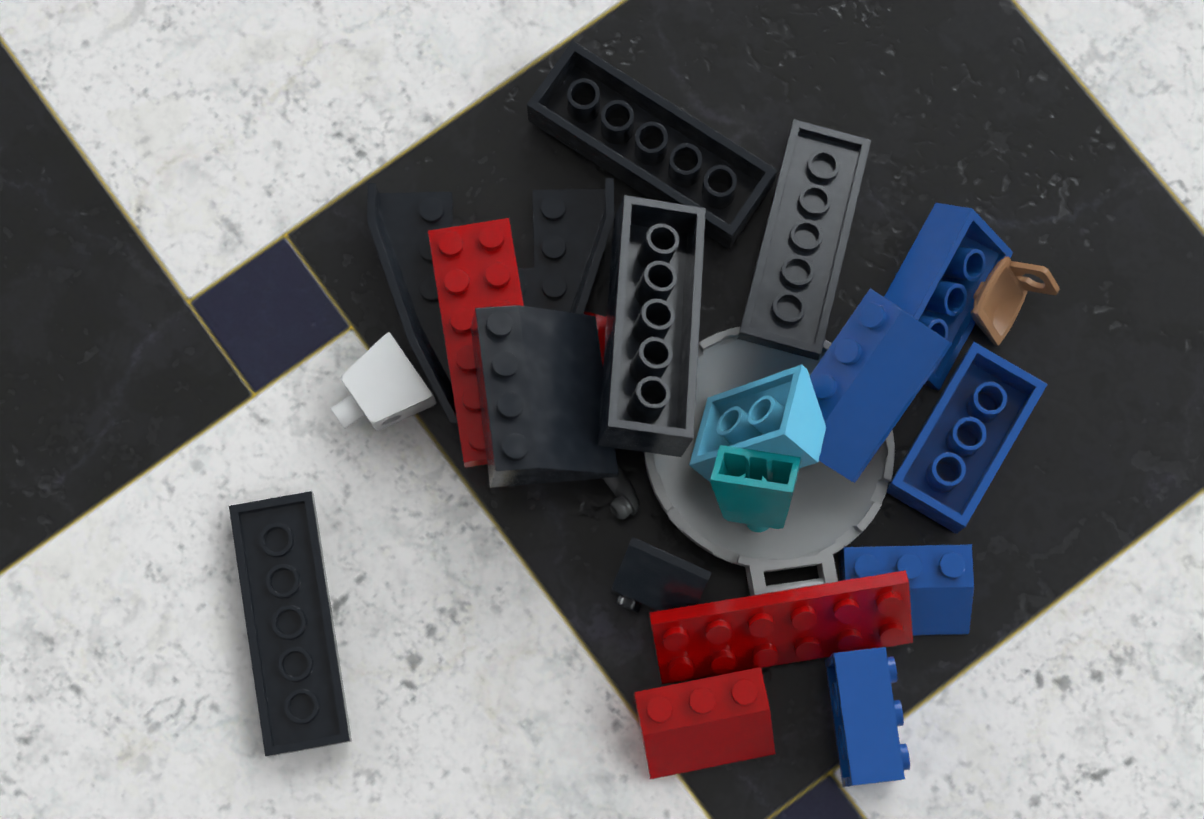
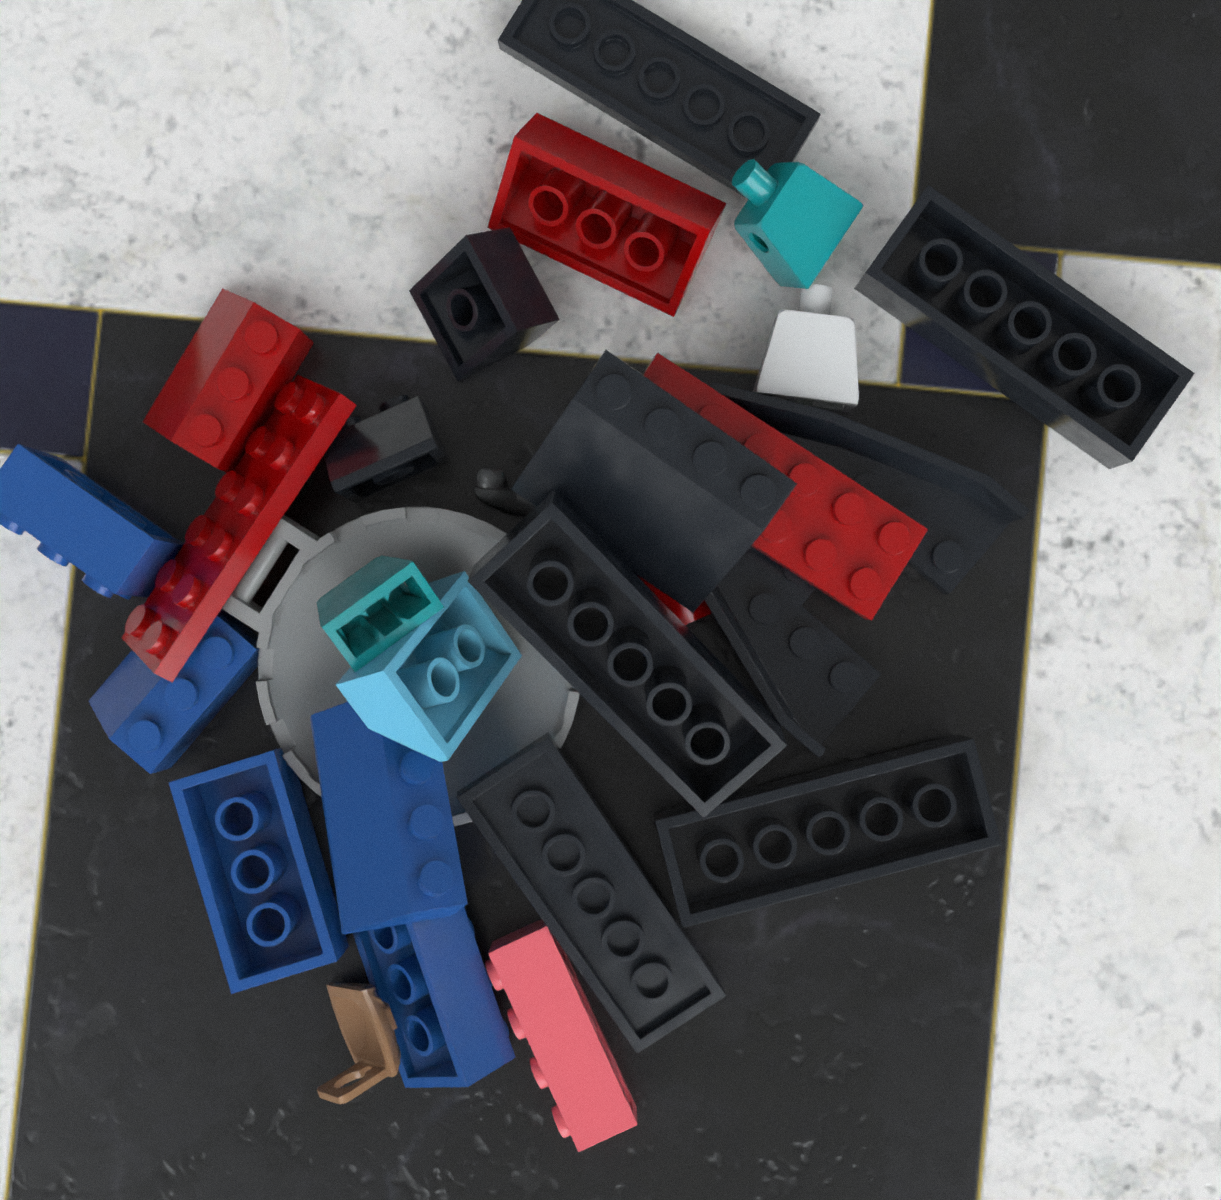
camera: 130 degrees right, 10 degrees up
none -> black slope [409,227,560,381]
none -> coral brick [485,919,638,1152]
none -> red slope [487,113,727,317]
none -> teal torso [732,159,864,289]
none -> black brick [854,185,1195,469]

